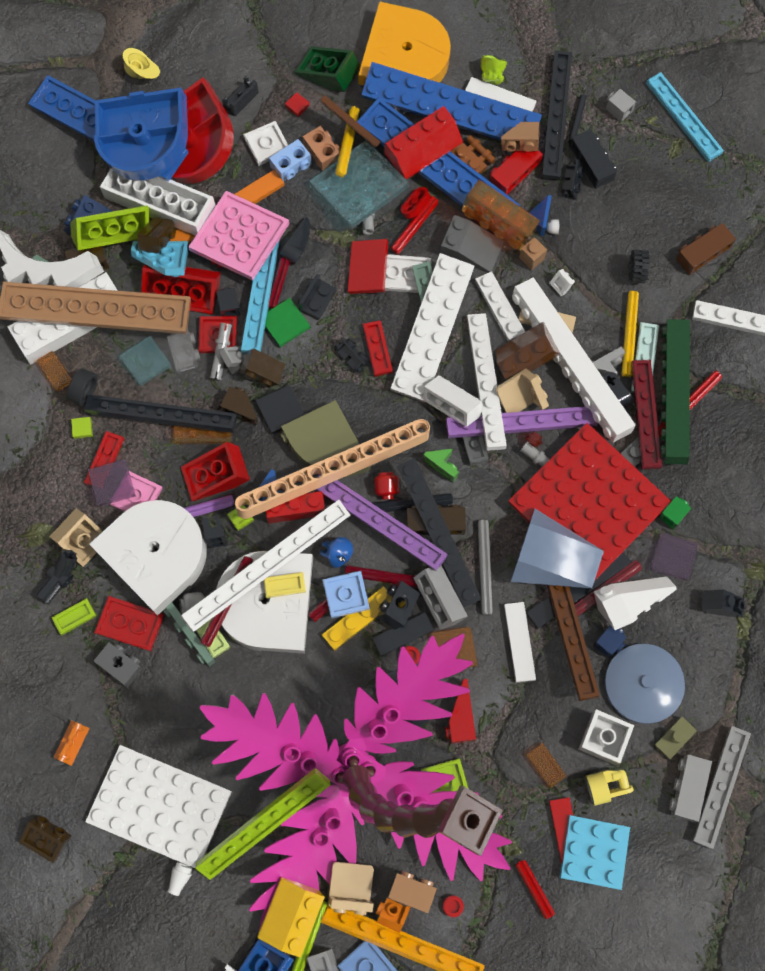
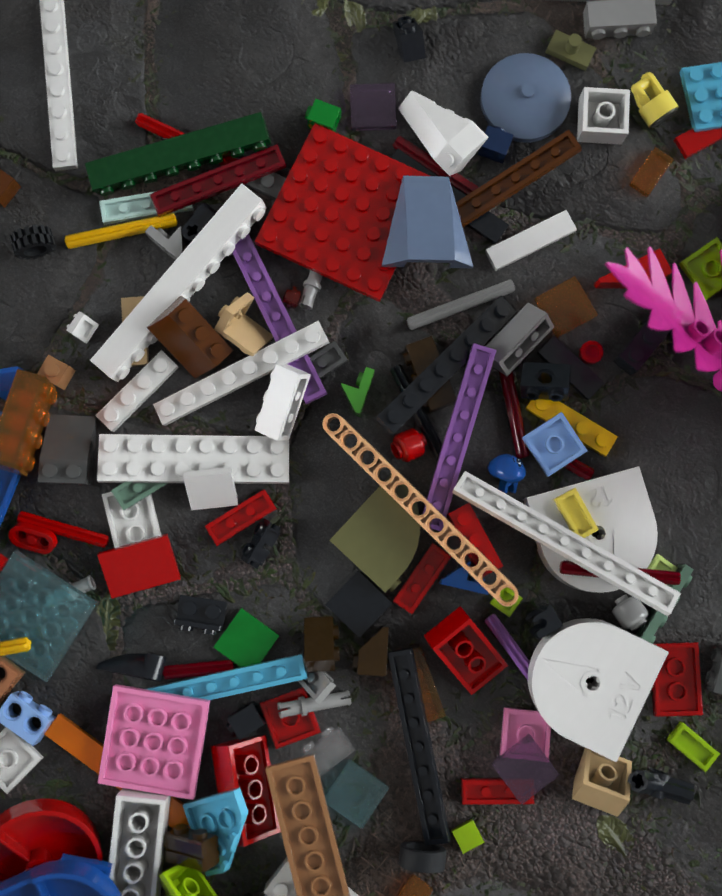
camera: 110 degrees left, 10 degrees up
white hinge [546,220,559,234] -> none
none -> white tile [183,467,238,510]
none -> red tile [393,543,452,614]

